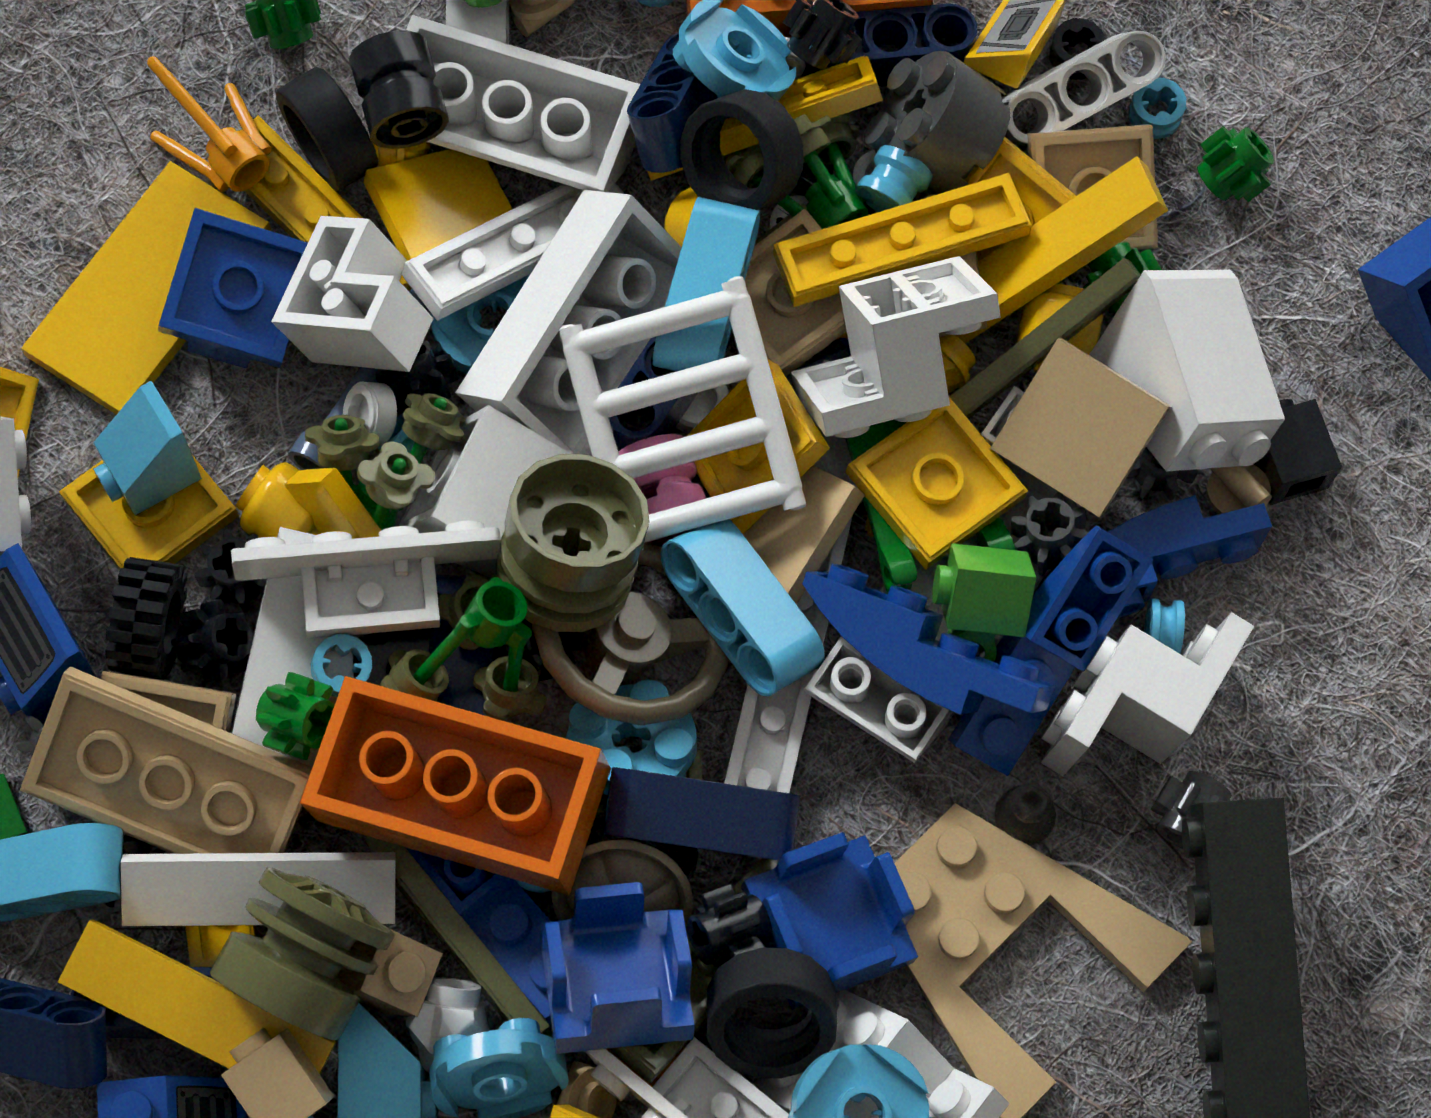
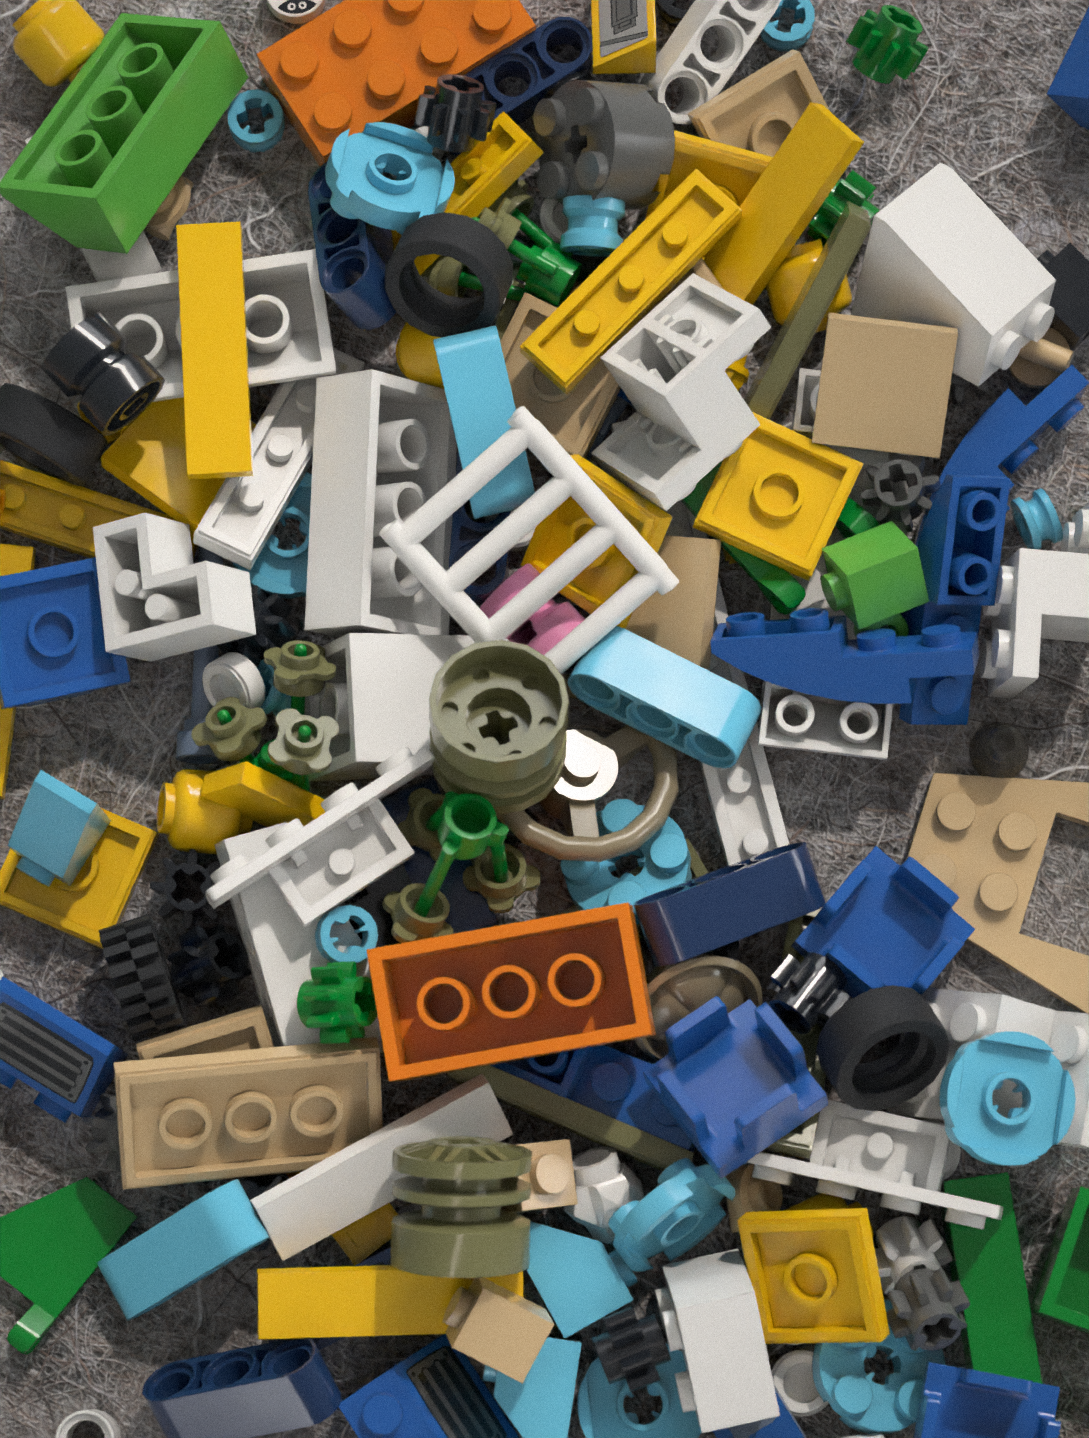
camera: 25 degrees left, 10 degrees up
none -> yellow tile [176,221,253,480]

